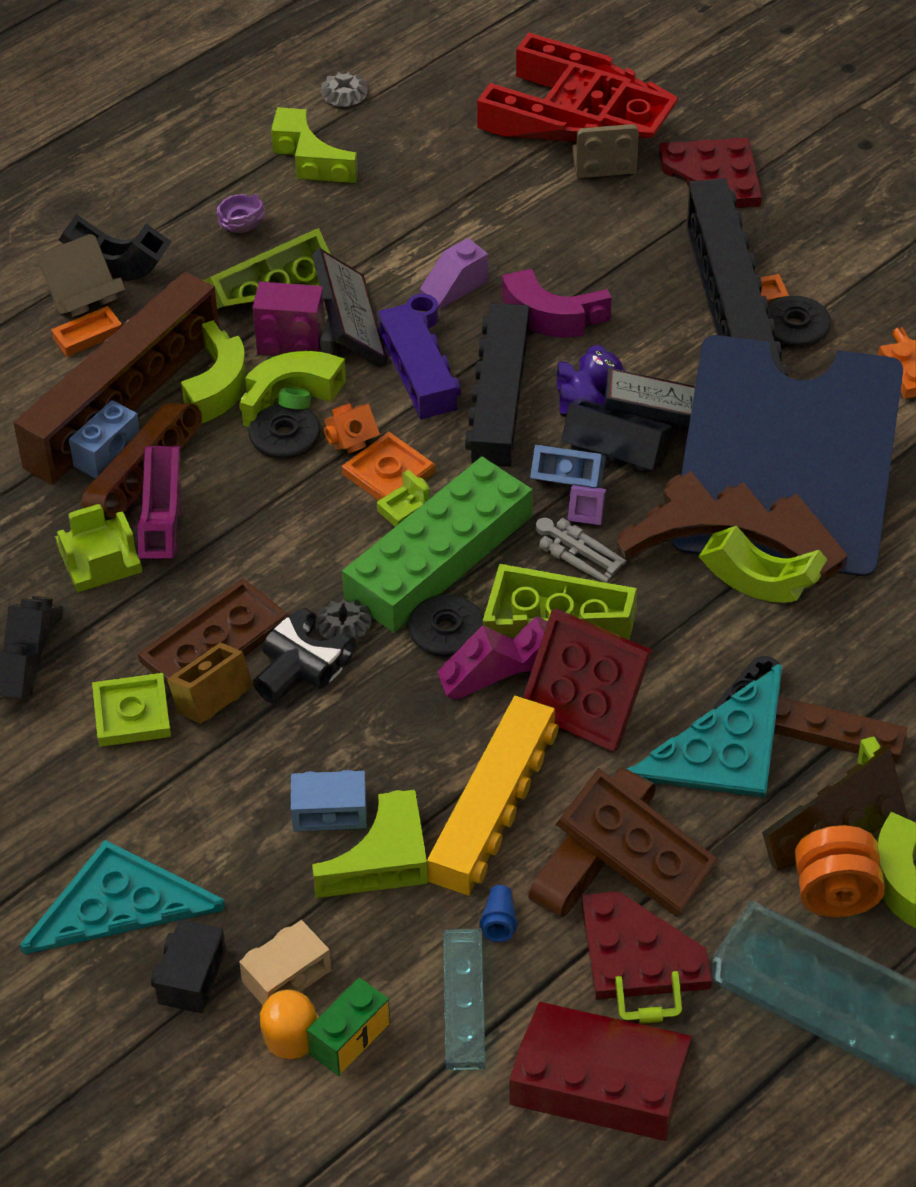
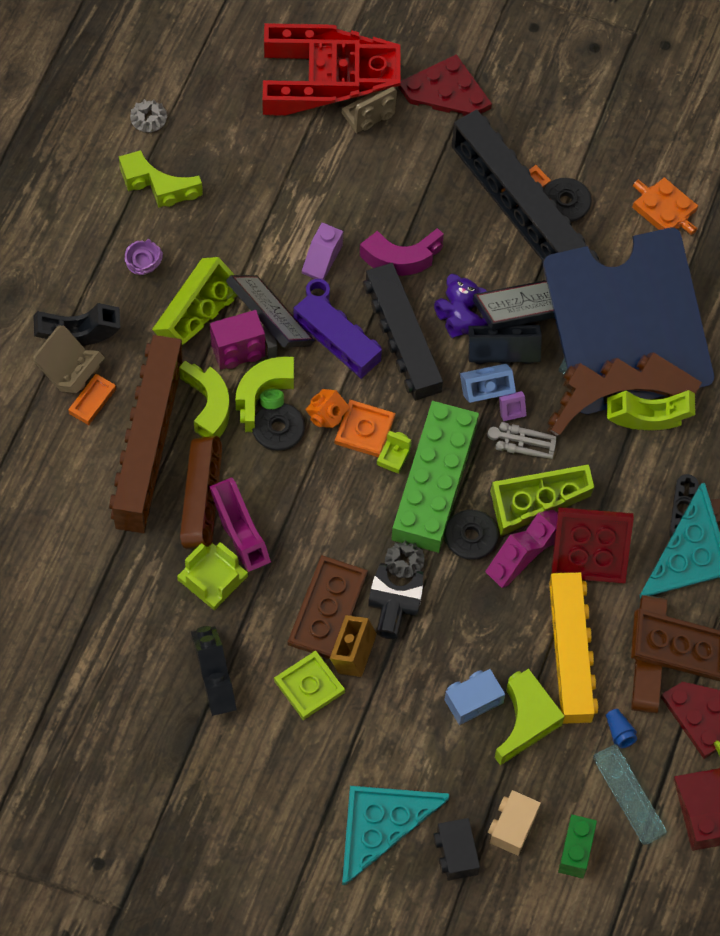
camera: 30 degrees left, 15 degrees up
medium blue brick [69,400,140,478] -> none
light orange helmet [260,989,319,1059] -> none

